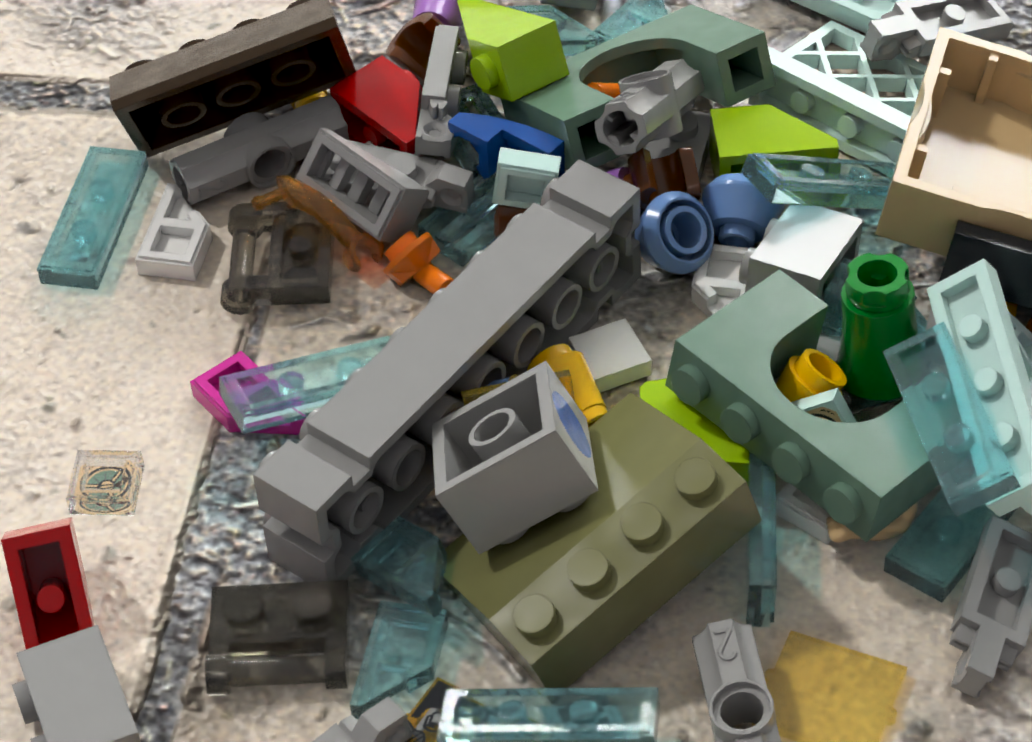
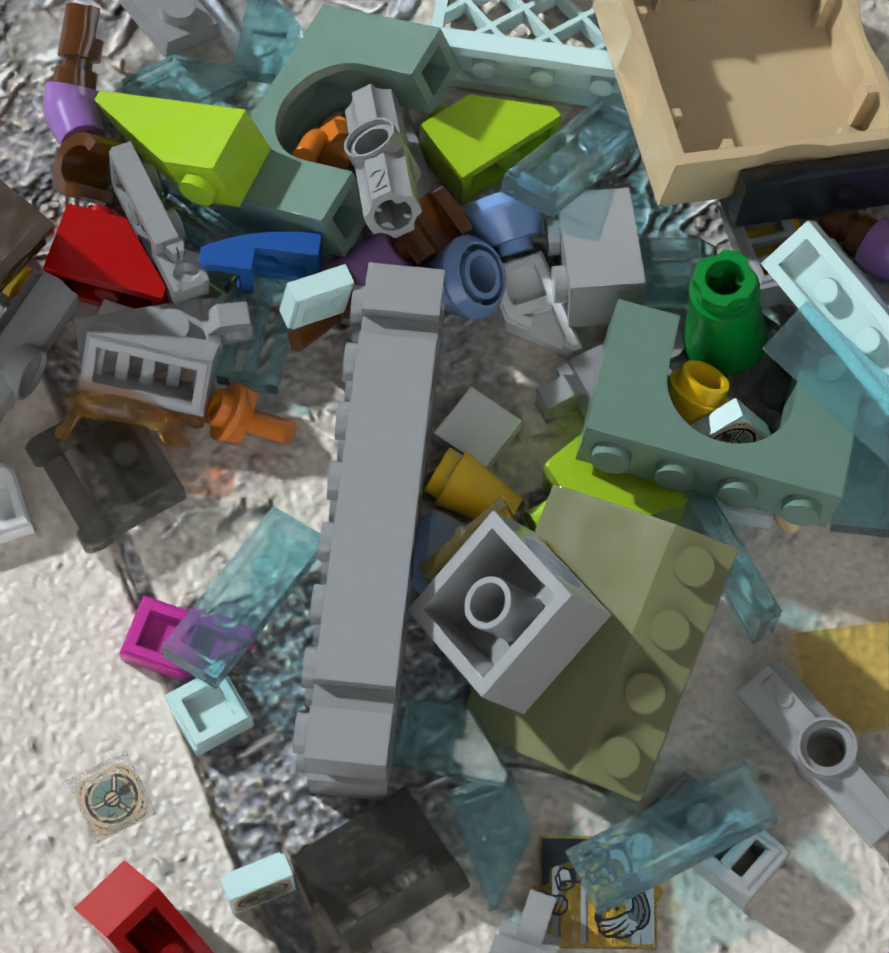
camera: 35 degrees left, 20 degrees up
none -> light aqua tile [164,665,254,757]
none -> light aqua tile [220,852,296,916]

